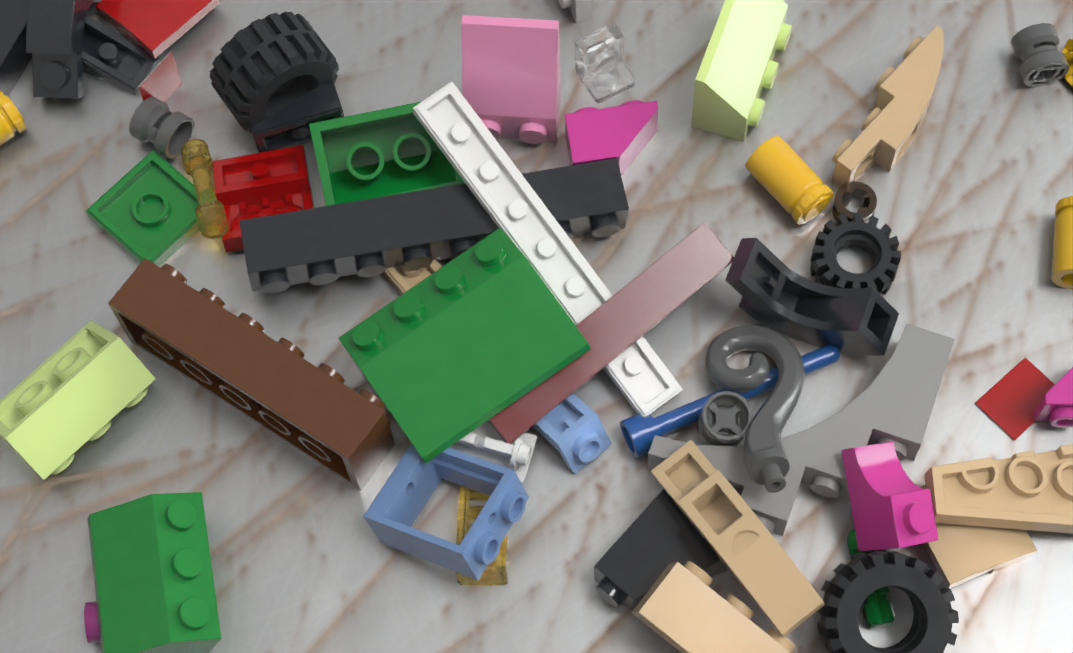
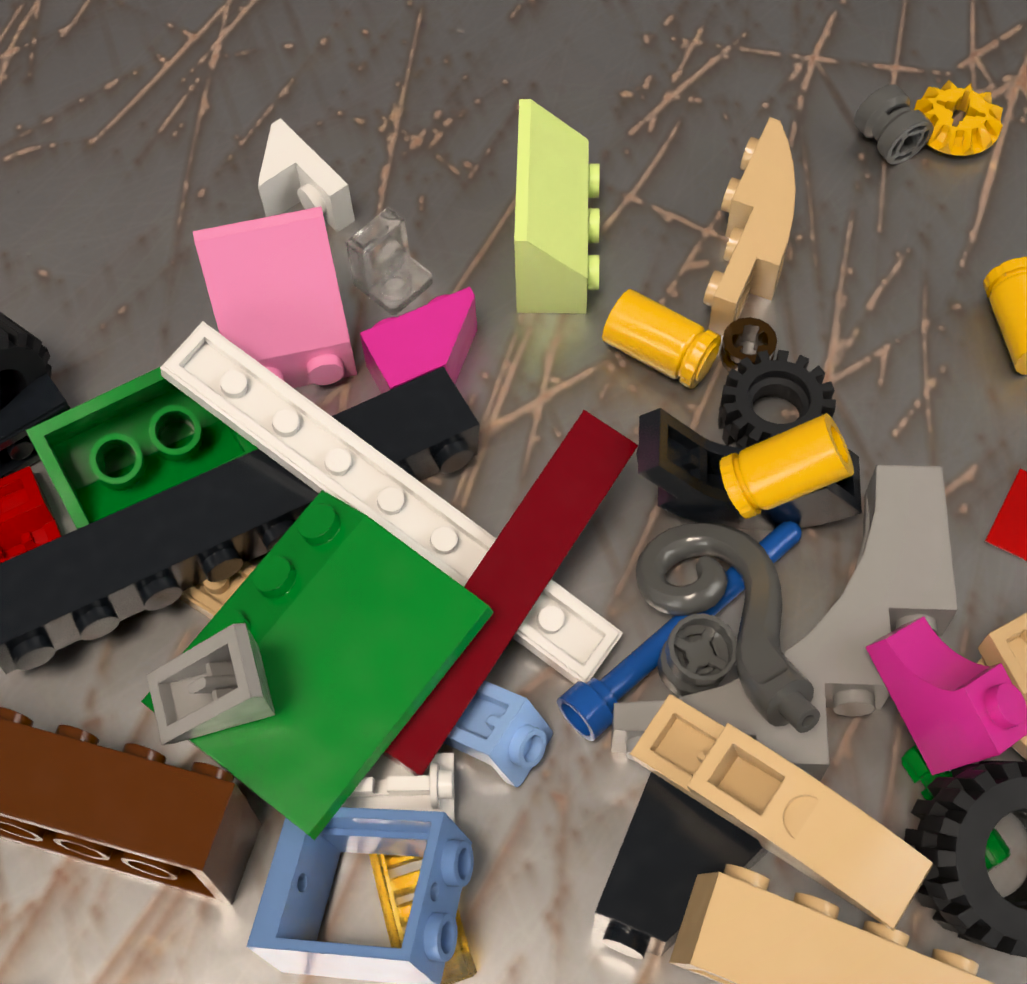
camera: 20 degrees left, 5 degrees down
none -> light grey slope [147,623,275,745]
none -> yellow piece [720,413,854,519]

